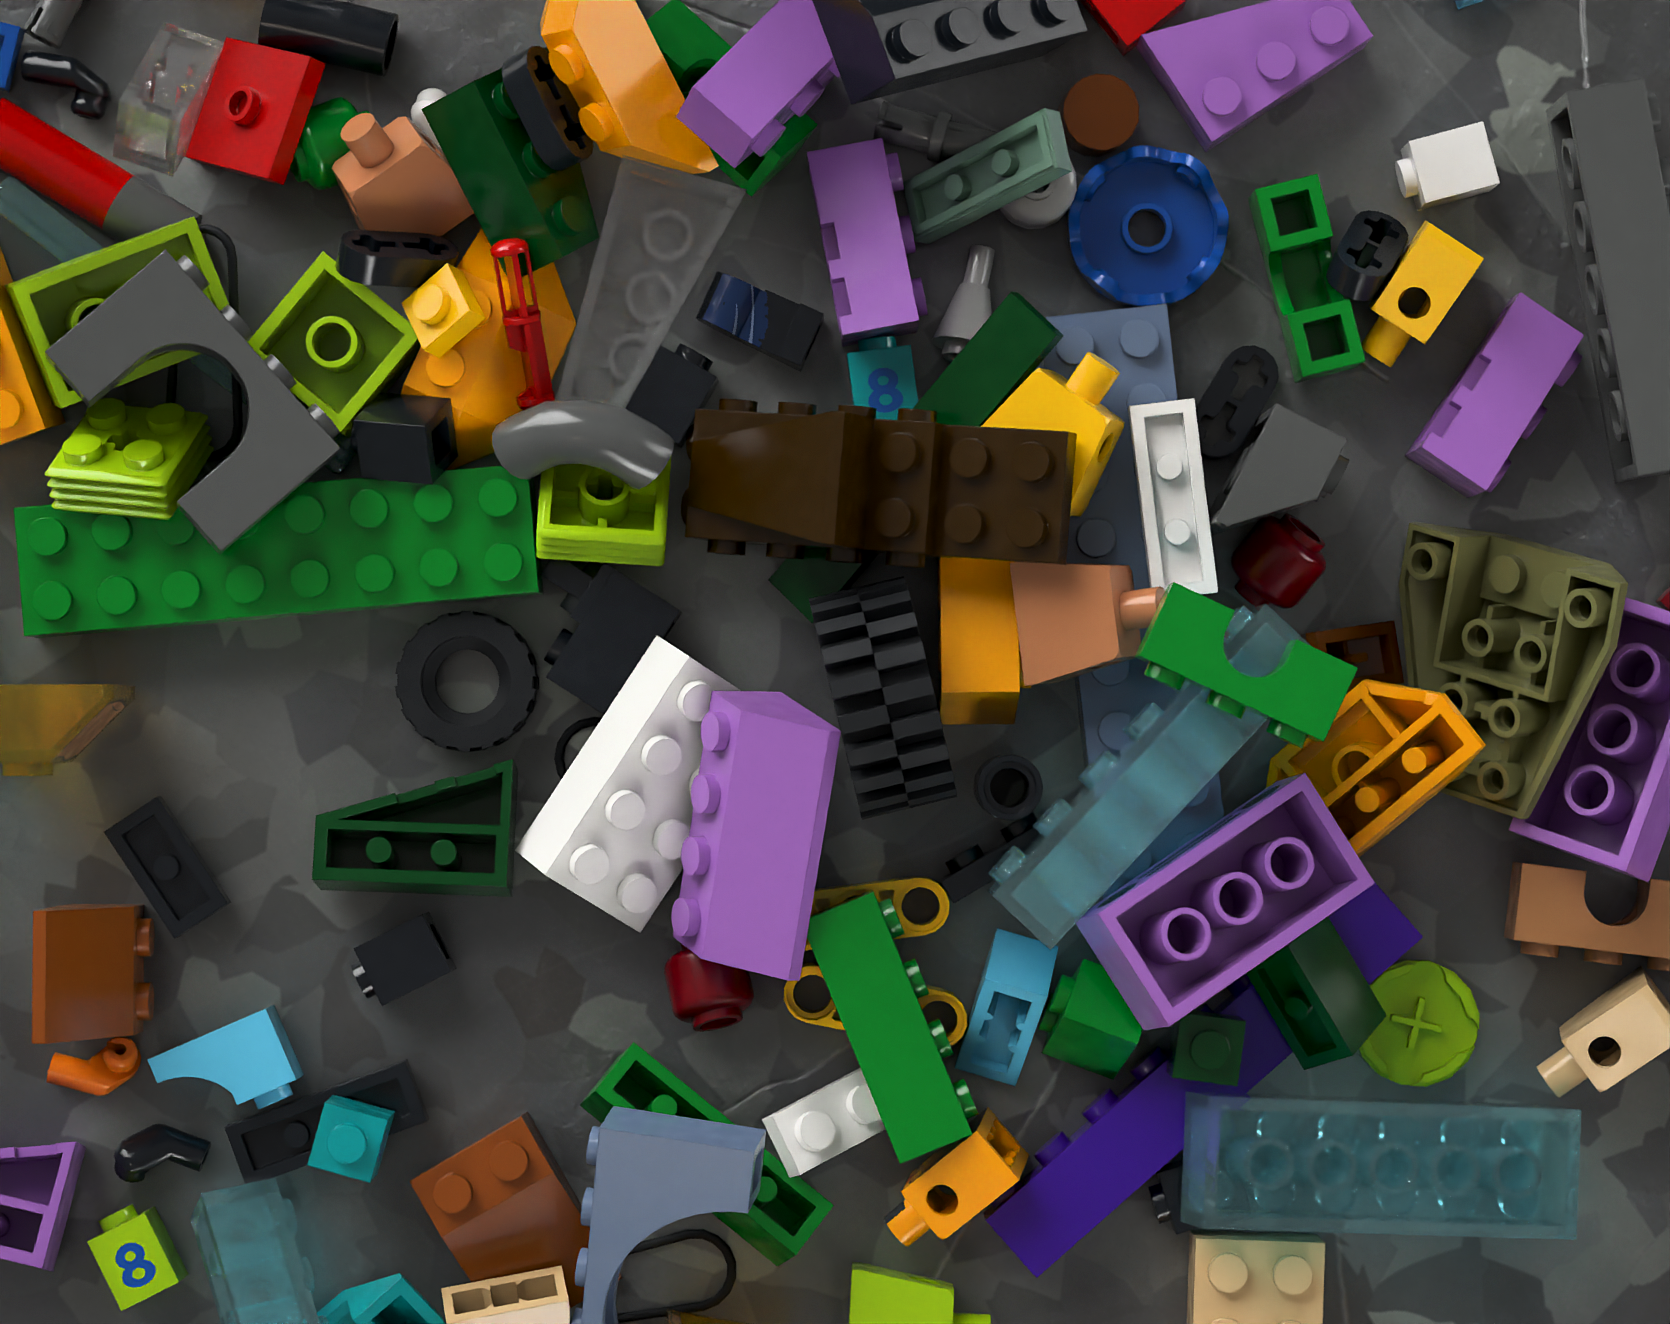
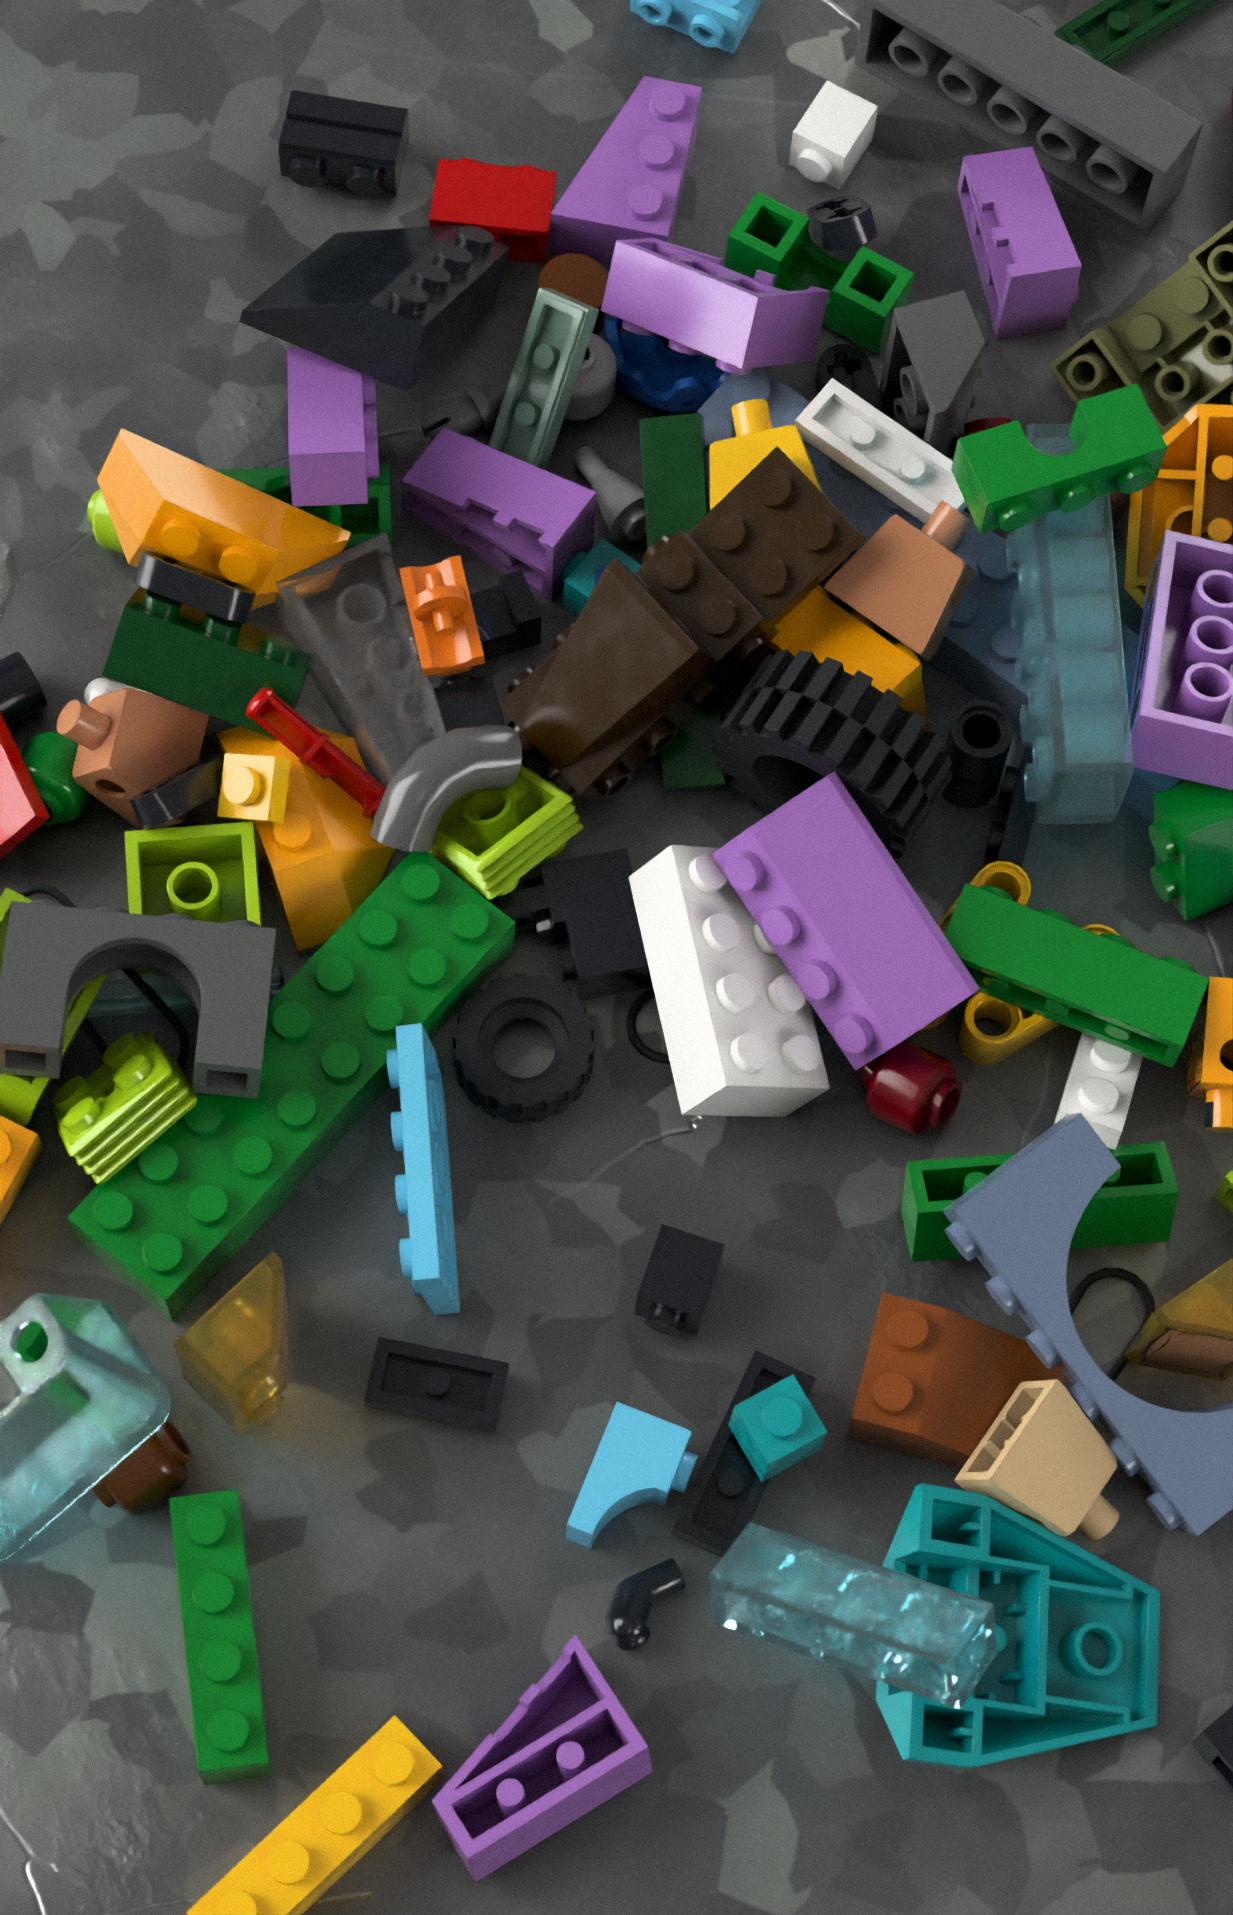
camera: 50 degrees left, 20 degrees down
dark orange slope [32,904,155,1044] -> none
orange arm [47,1037,141,1096] -> none
lime brick [87,1203,189,1311] -> none
dark green wedge [312,759,518,897] -> none
black brick [351,392,458,484] -> none
medium azure arch [955,928,1059,1086] -> none
yellow torso [1361,220,1484,368] -> none
none -> medium azure plate [386,1023,460,1316]
none -> orange hips [399,555,485,677]
none -> medium lavender wedge [601,238,830,375]

